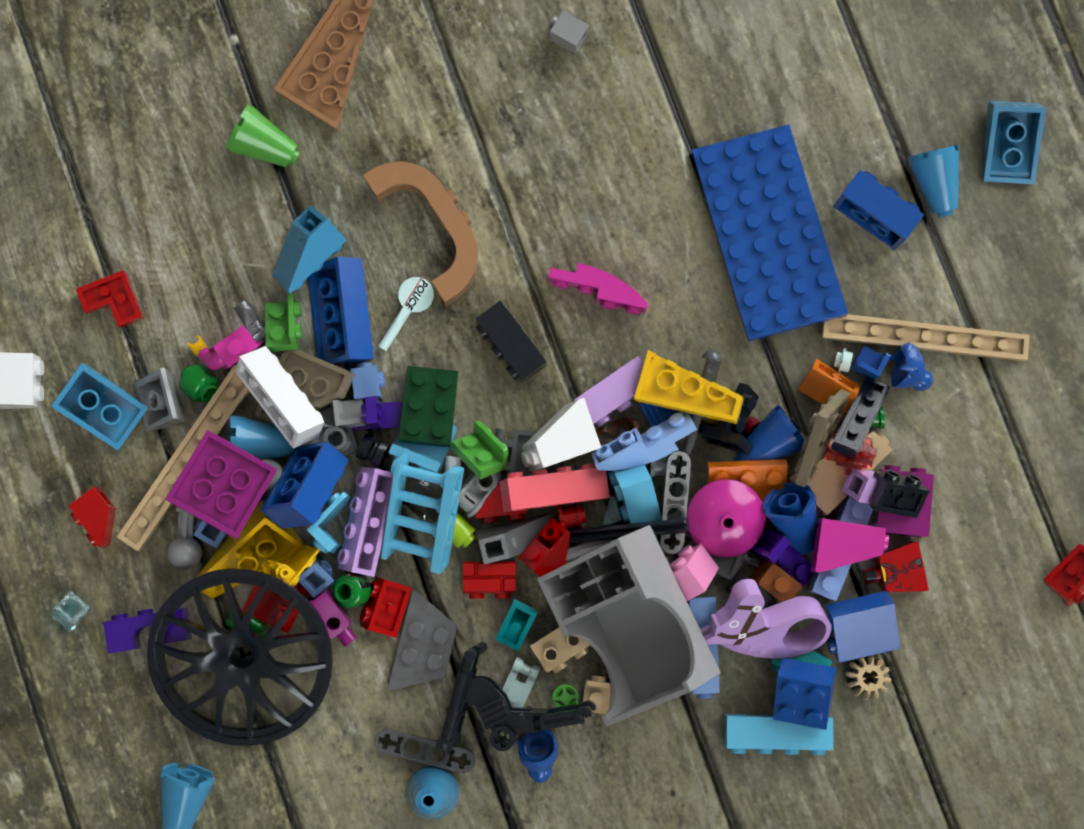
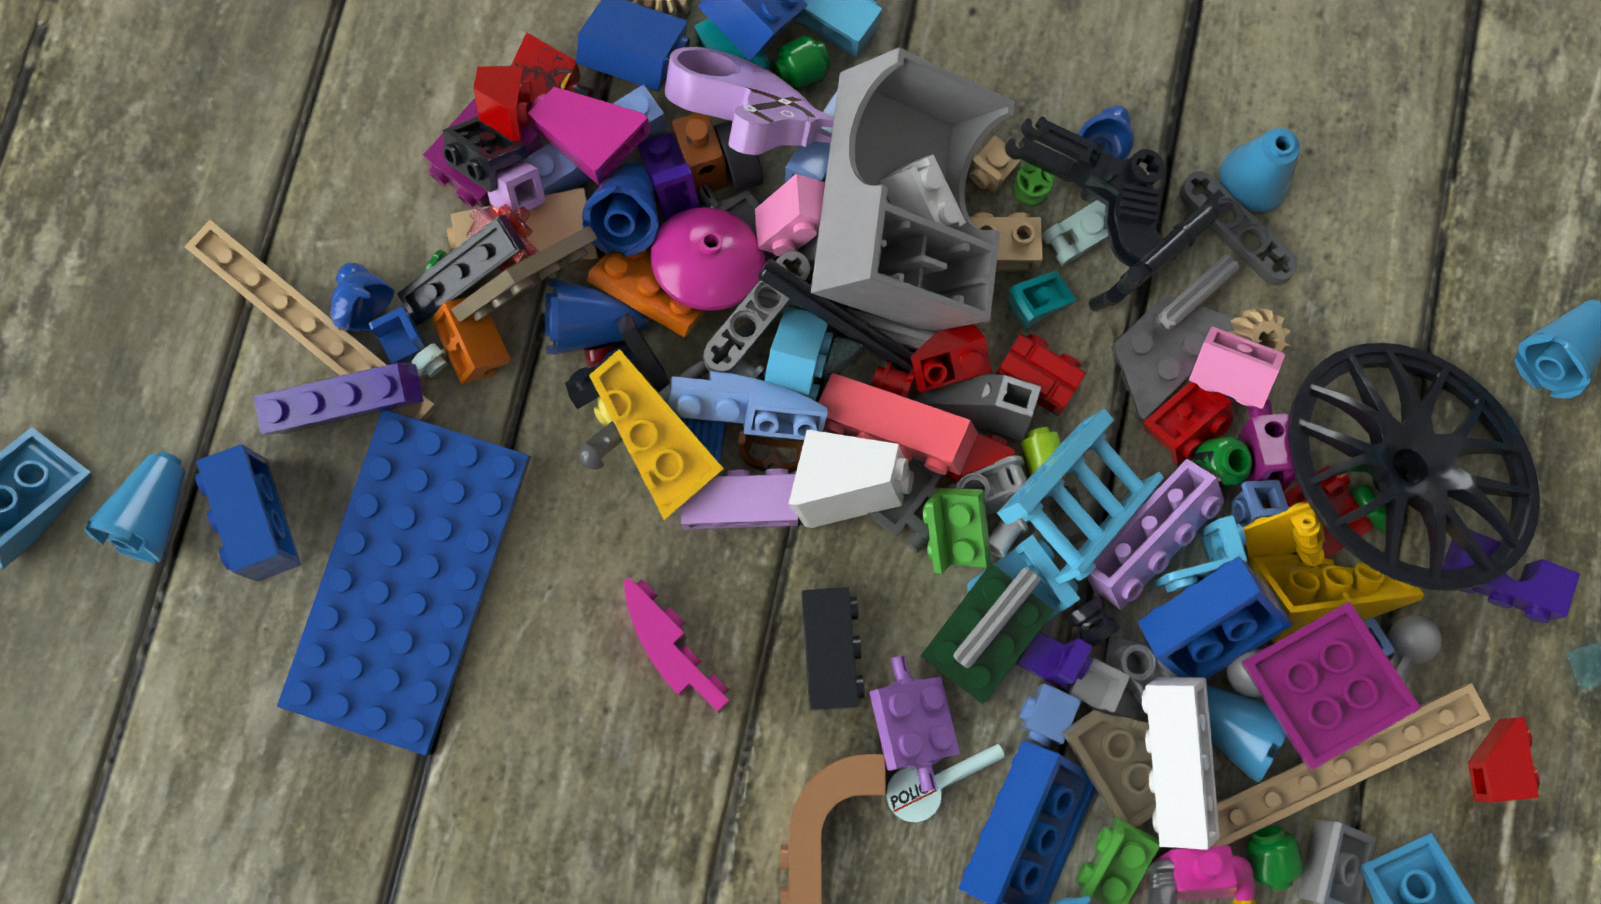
camera: 150 degrees left, 5 degrees down
none -> brick [253,363,424,434]
none -> red slope [473,66,533,141]
none -> green head [773,36,830,90]
none -> medium lavender plate [869,655,960,792]
none -> white brick [879,154,966,229]
none -> light grey axle [954,567,1040,668]
none -> light grey axle [1158,255,1239,329]
none -> bright pink brick [1189,326,1286,409]
none -> tan gear [1228,309,1292,361]

